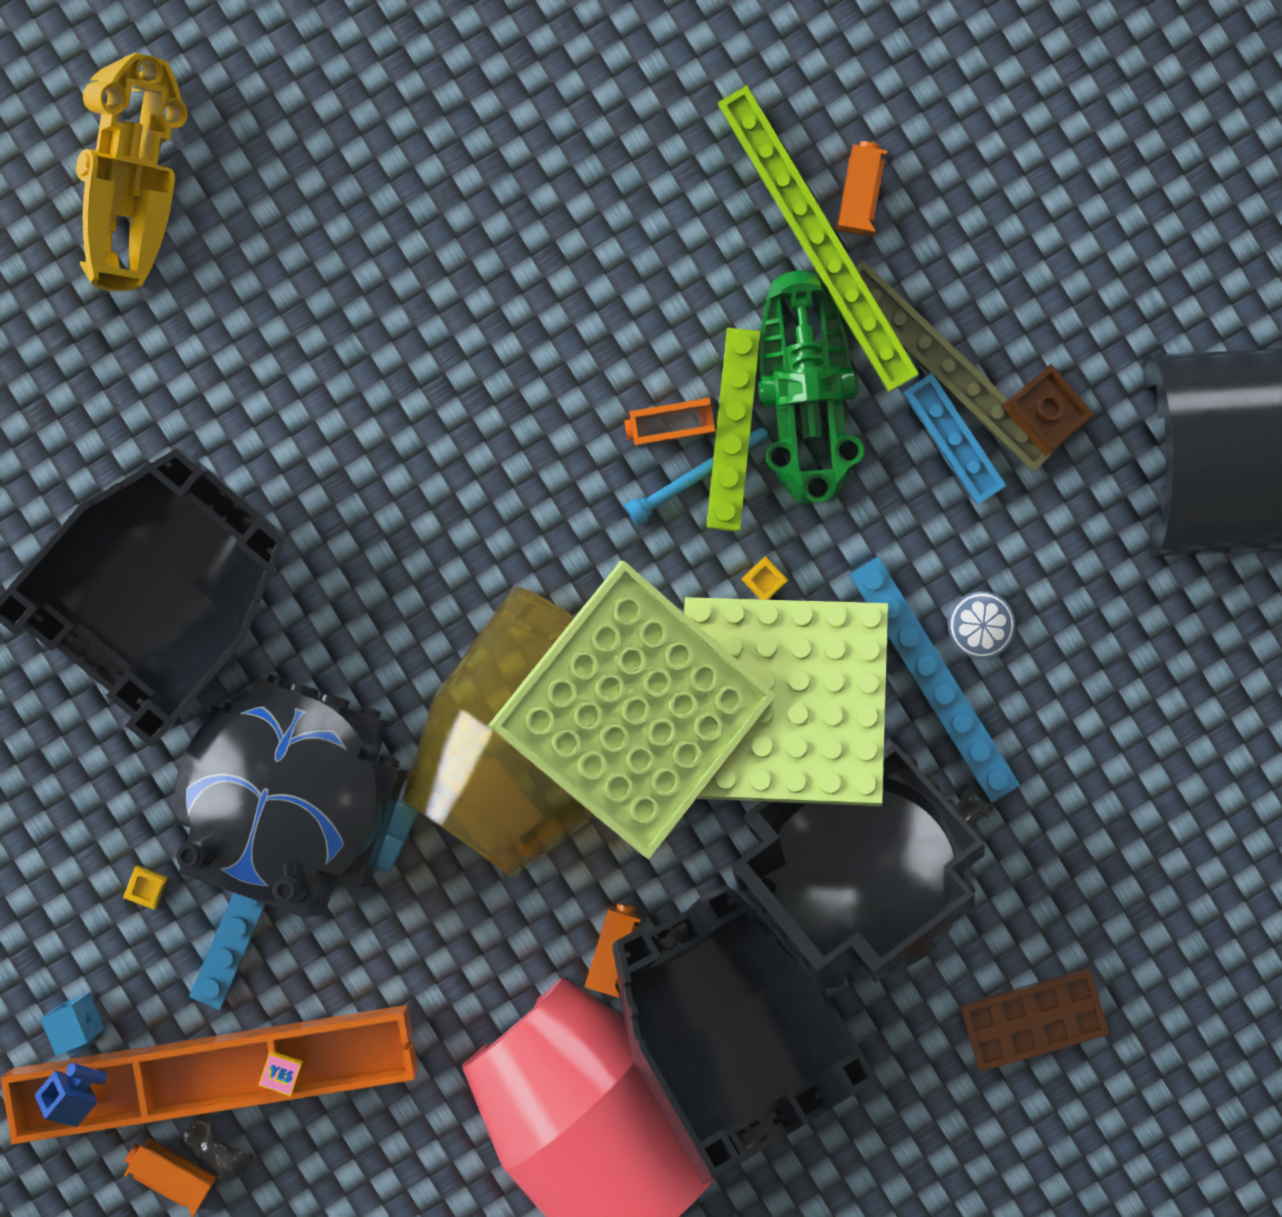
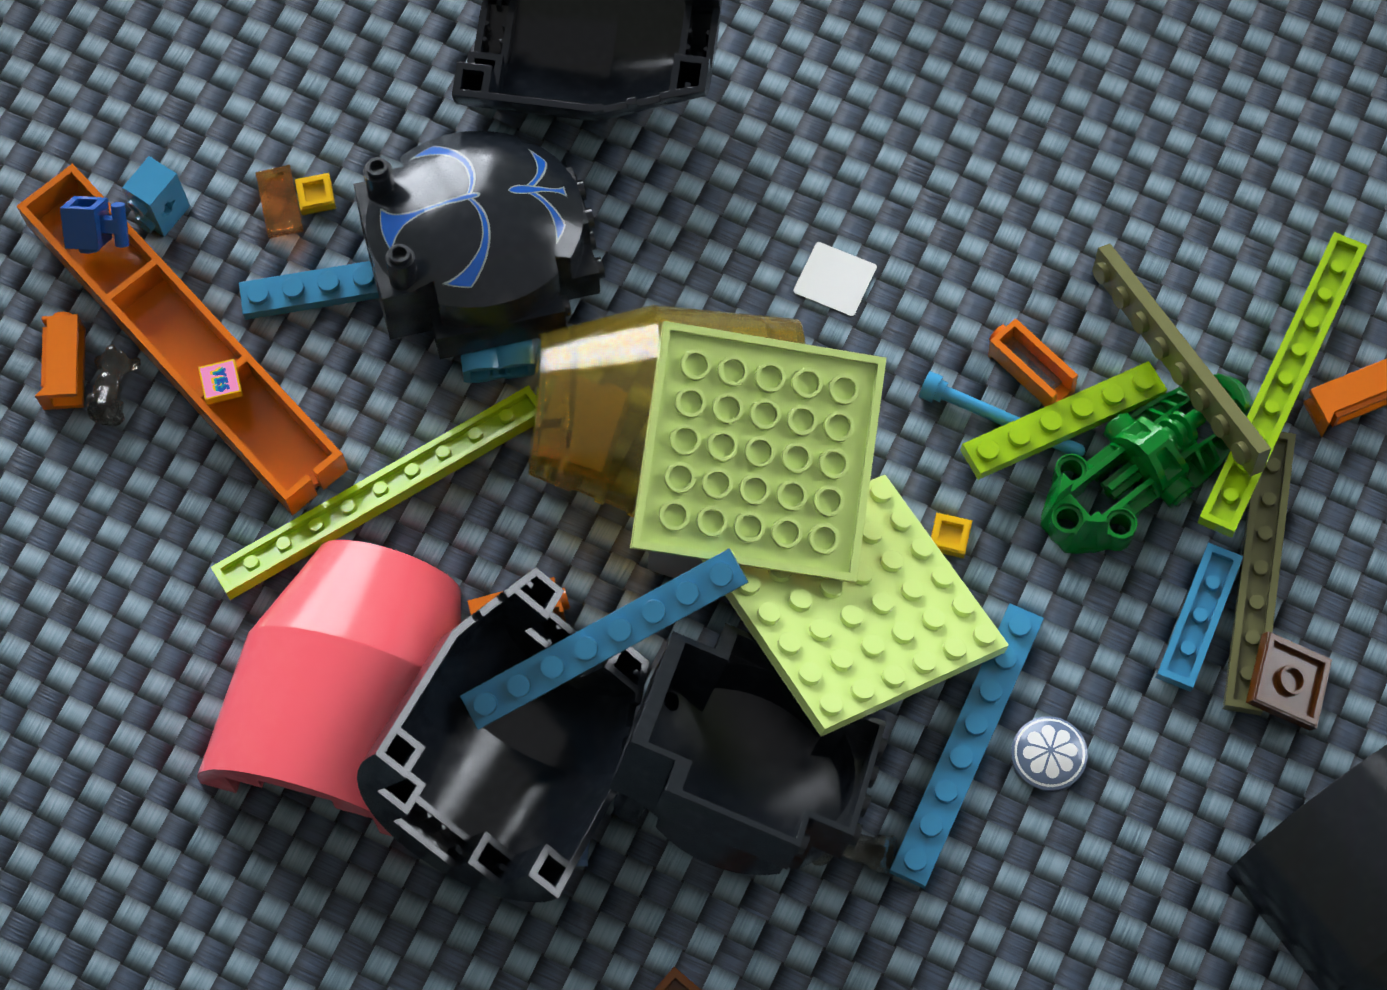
camera: 55 degrees right, 20 degrees down
none -> lime plate [211,385,547,600]
none -> clear orange tile [255,165,304,239]
none -> dark azure plate [460,548,749,730]
none -> white sticker [793,242,877,316]
none -> olive plate [1092,243,1271,477]

